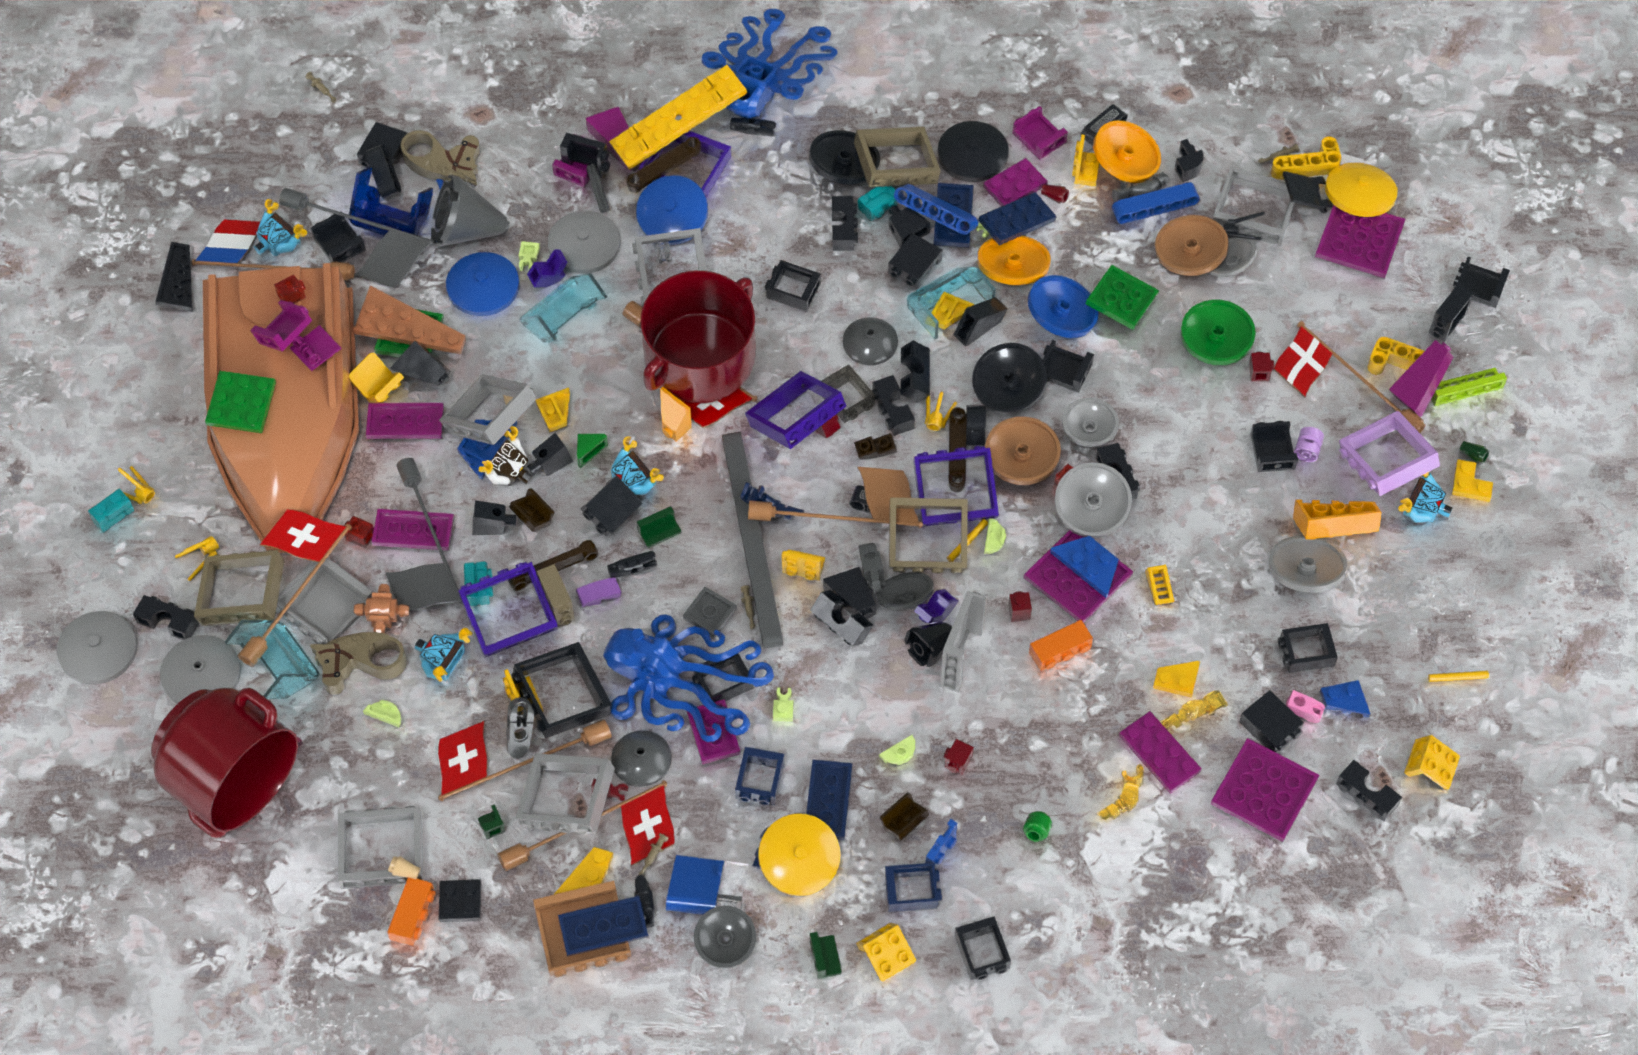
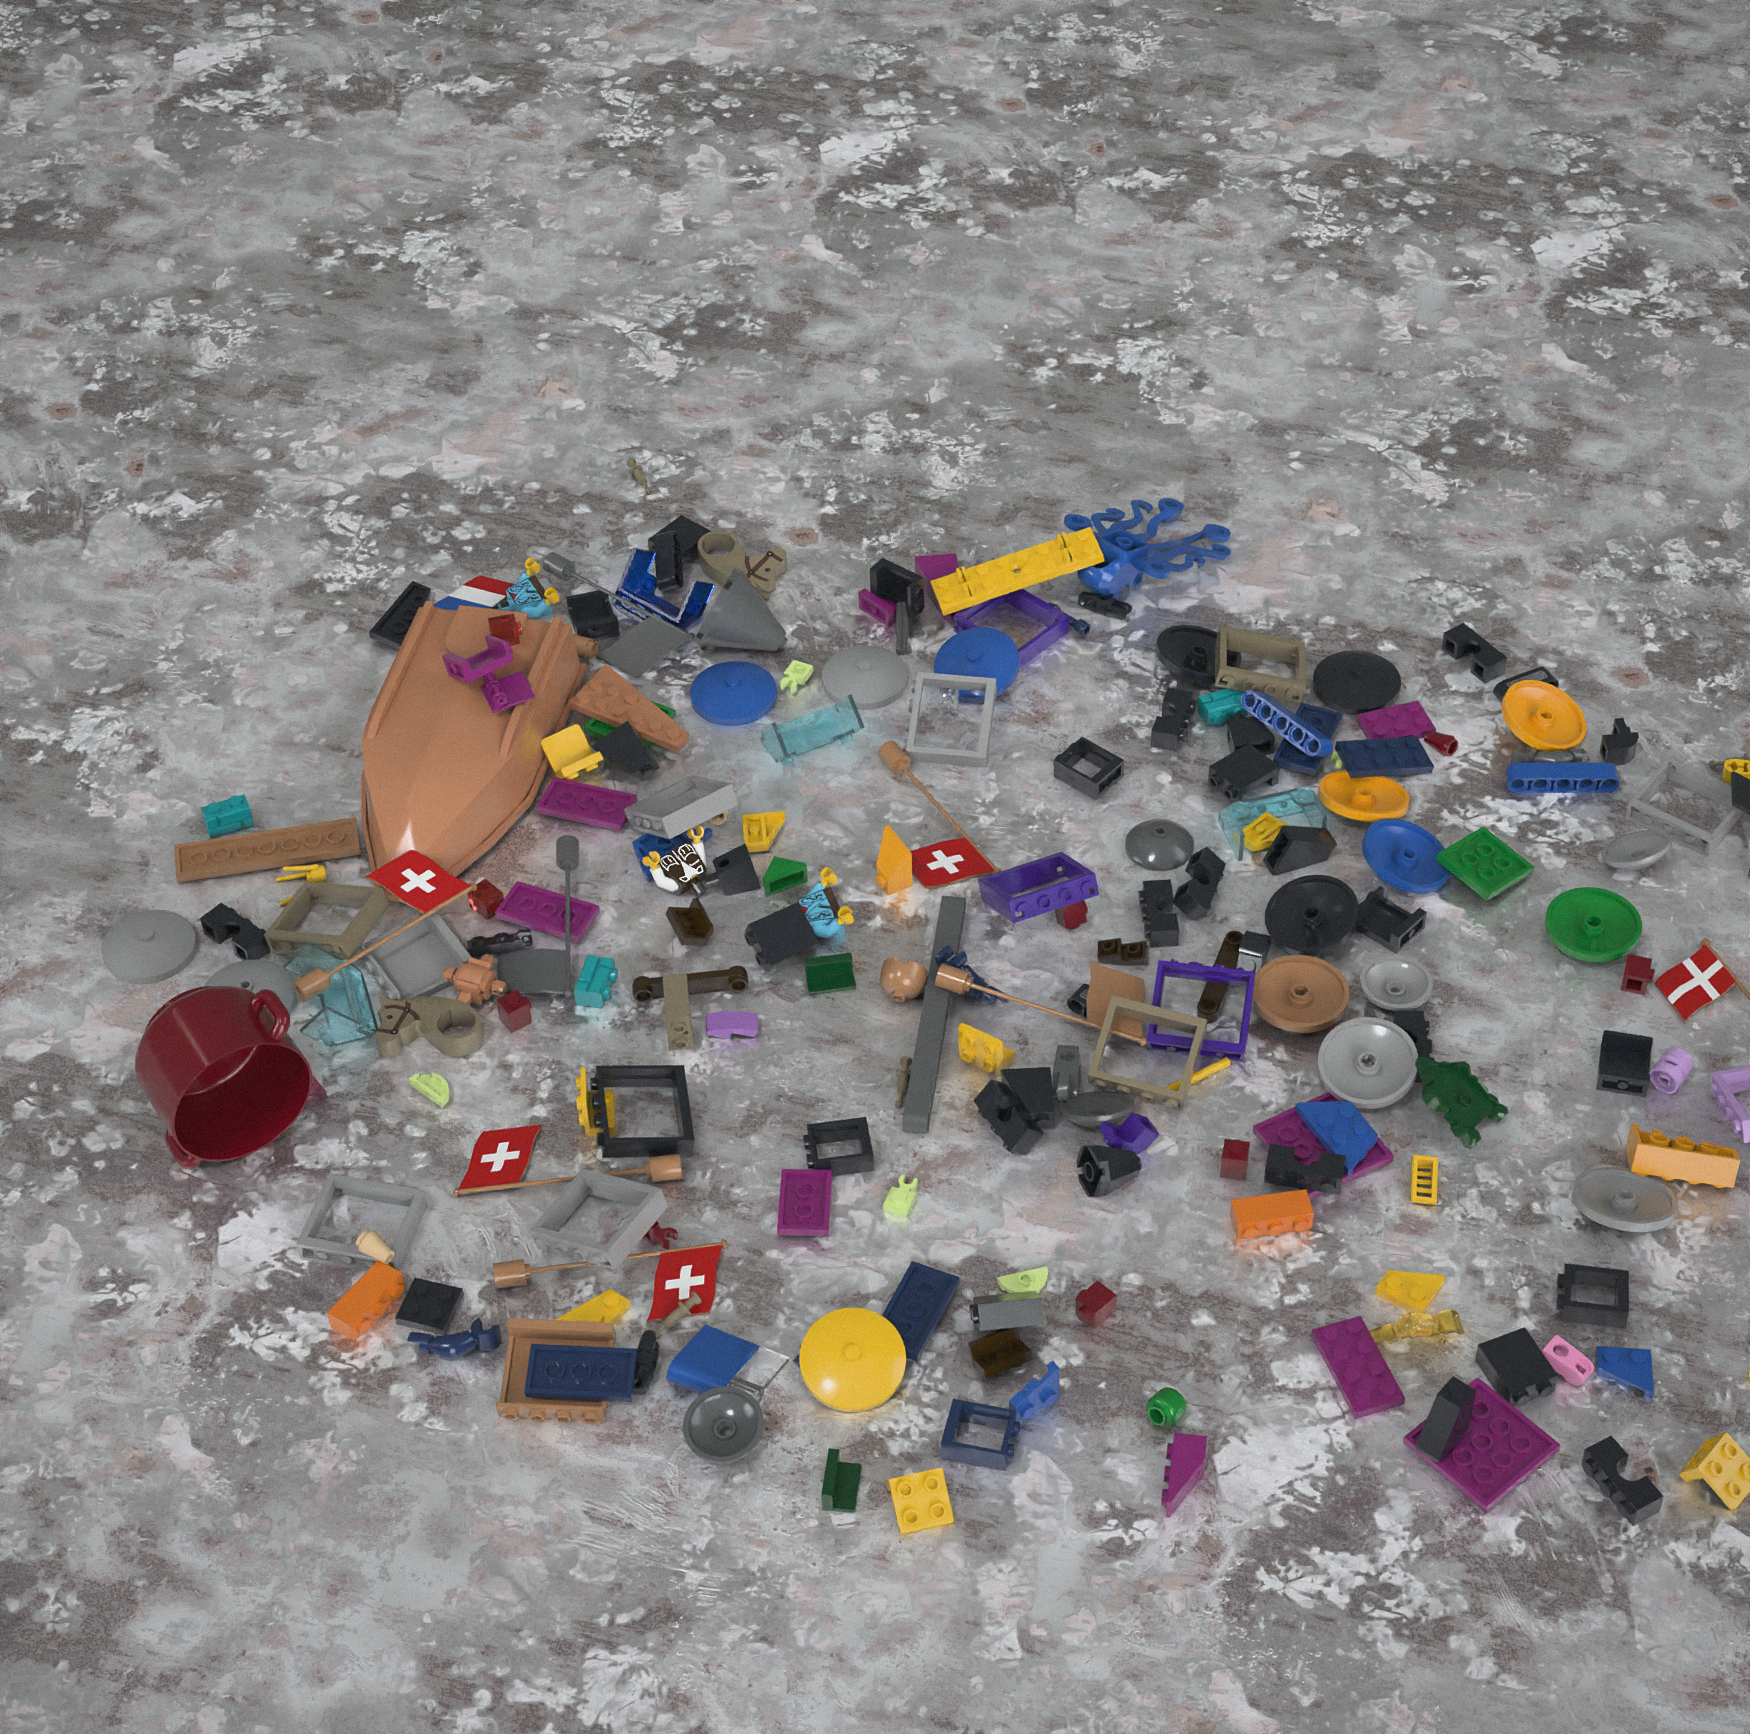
camera: 20 degrees right, 15 degrees down
yellow plant [118,466,155,504] -> none
green plate [205,371,276,434] -> none
torso [415,628,473,682] -> none
dark purple window [458,562,558,658] -> none
black torso [472,500,516,535] -> none
dark green panel [478,804,505,840] -> none
dark grey piece [506,697,534,759] -> none
dark purple brick [527,249,568,288] -> none
blue animal [603,614,774,742] -> none
black hinge [607,551,657,578] -> none
dark grey dish [611,730,671,787] -> none
dark brown piece [627,137,701,193] -> none
dark red piece [641,270,756,403] -> none
dark grey plate [683,587,737,638] -> none
dark blue window [735,747,785,806] -> none
clear smoke window [821,364,875,423] -> none
yellow plant [925,391,957,431] -> none
light grey panel [940,591,986,693] -> none
black window [954,916,1011,980] -> none
yellowish green plate [984,518,1006,554] -> none
magenta panel [1012,106,1068,160] -> none
yellow bracket [1072,134,1099,187] -> none
clear yellow piece [1097,764,1144,820] -> none
medium nougat dish [1155,215,1228,276] -> none
black plant [1223,212,1265,240] -> none
none -> medium nougat plate [174,817,361,883]
none -> dark blue piece [407,1318,502,1360]
none -> black hinge [467,929,533,957]
none -> dark red brick [496,989,532,1033]
none -> medium nougat cylinder [880,958,928,1002]
none -> brick [969,1291,1044,1331]
none -> dark blue bar [1048,602,1091,636]
none -> magenta slope [1161,1432,1207,1518]
none -> black arch [1264,1143,1346,1195]
none -> dark green shield [1415,1057,1509,1150]
none -> black slope [1415,1376,1476,1464]
none -> black arch [1442,623,1507,684]

